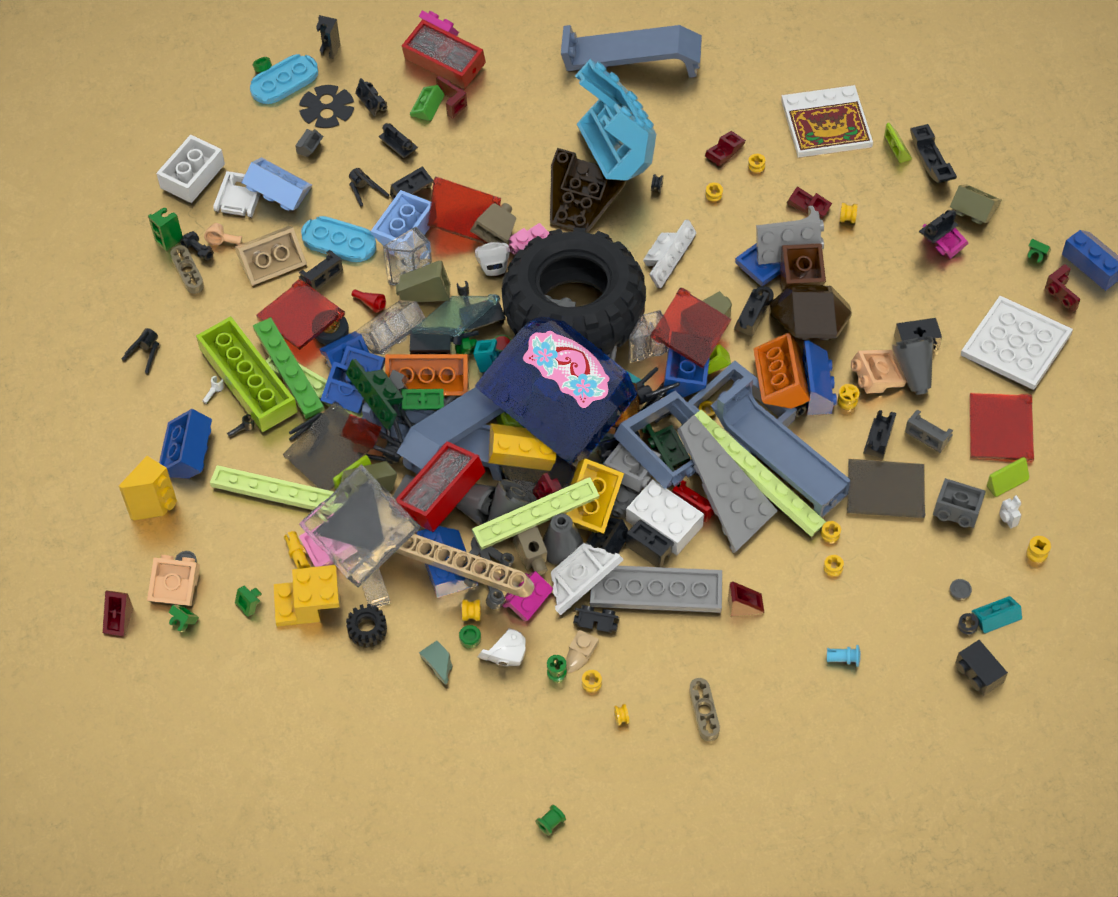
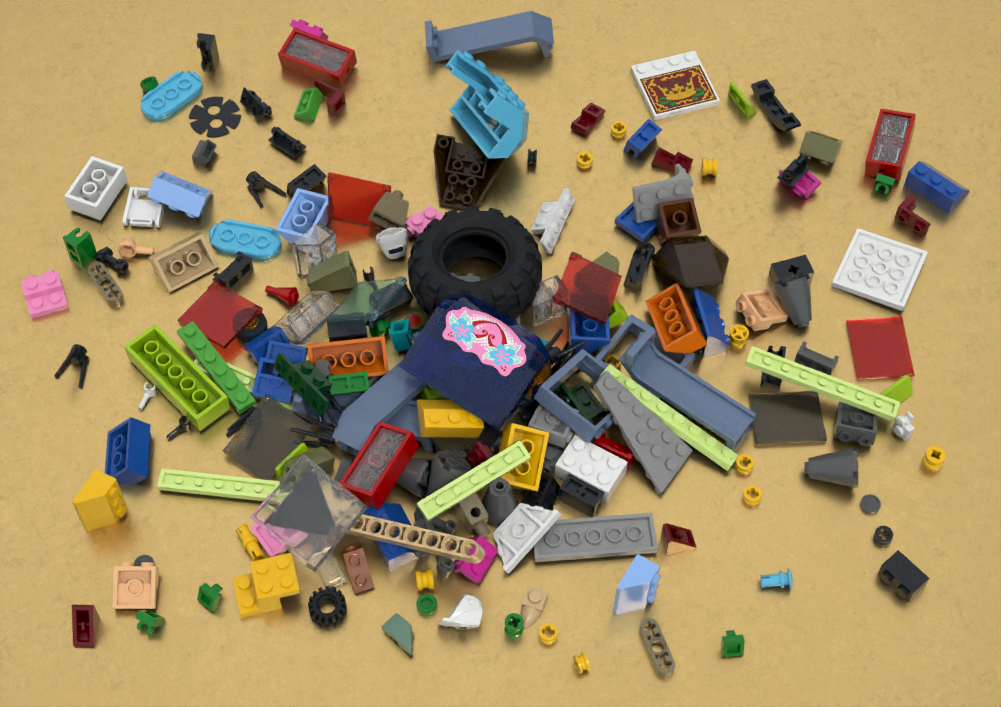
camera: 10 degrees left, 0 degrees up
clear red piece [340,414,382,450] -> none
black hinge [573,605,620,633] -> none
teal slope [971,596,1022,633] -> none
none -> bright pink plate [21,270,69,319]
none -> dark orange bracket [341,544,374,593]
none -> light blue slope [613,554,661,615]
none -> blue hinge [623,119,662,158]
none -> green tile [721,630,745,657]
none -> yellowish green plate [745,346,900,421]
none -> dark grey cone [804,447,859,488]
none -> brick [865,109,916,181]

